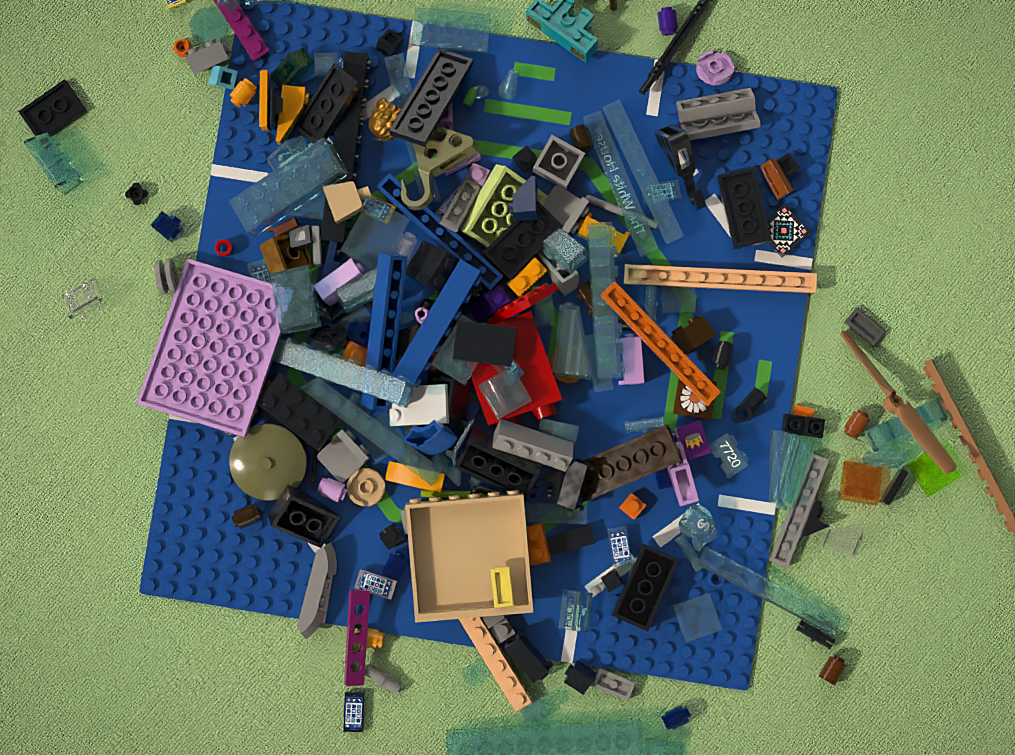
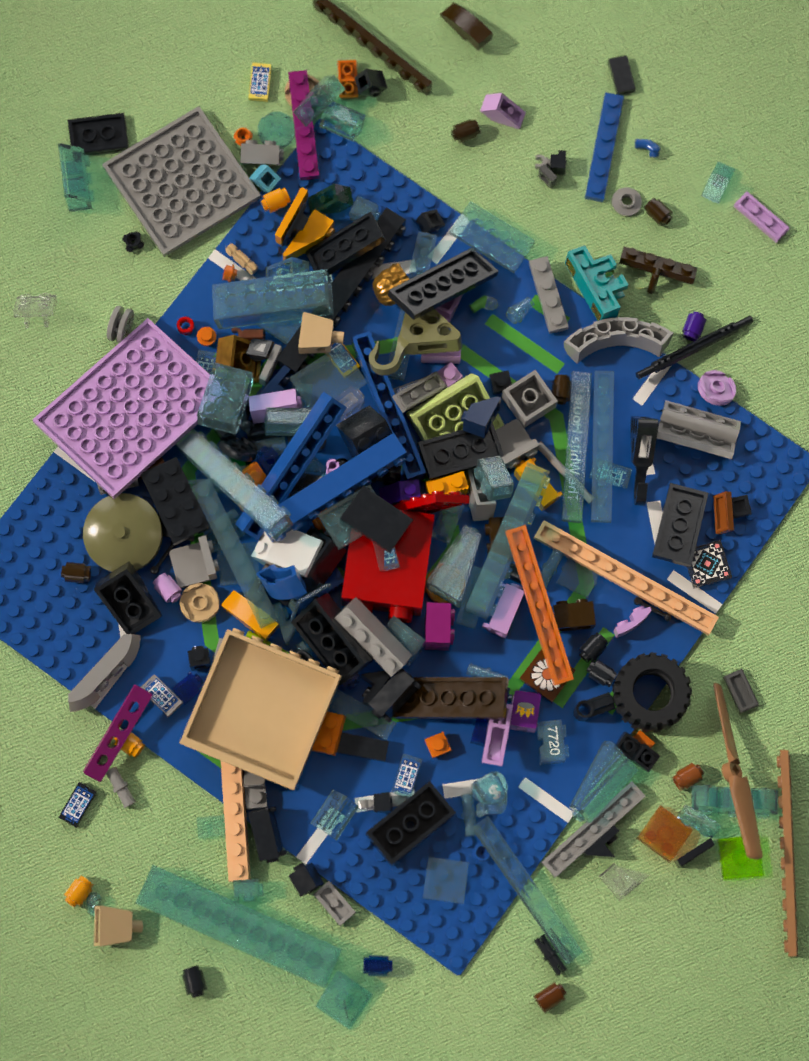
camera: 20 degrees right, 10 degrees down
clear blue brick [150,211,183,242] -> none
clear light blue brick [479,366,532,420] -> none
light yellow tile [490,566,514,608] -> none
none -> light grey plate [102,106,261,257]
none -> orange plate [197,327,216,346]
none -> orange plate [222,264,237,283]
none -> tan axle [225,243,258,275]
none -> magenta brick [425,602,455,651]
none -> light grey plate [529,256,568,334]
none -> light grey brick [564,317,673,364]
none -> black brick [586,660,617,687]
none -> black tyre [612,652,692,733]
none -> lavender slope [614,606,652,638]
none -> black hinge [634,597,672,621]

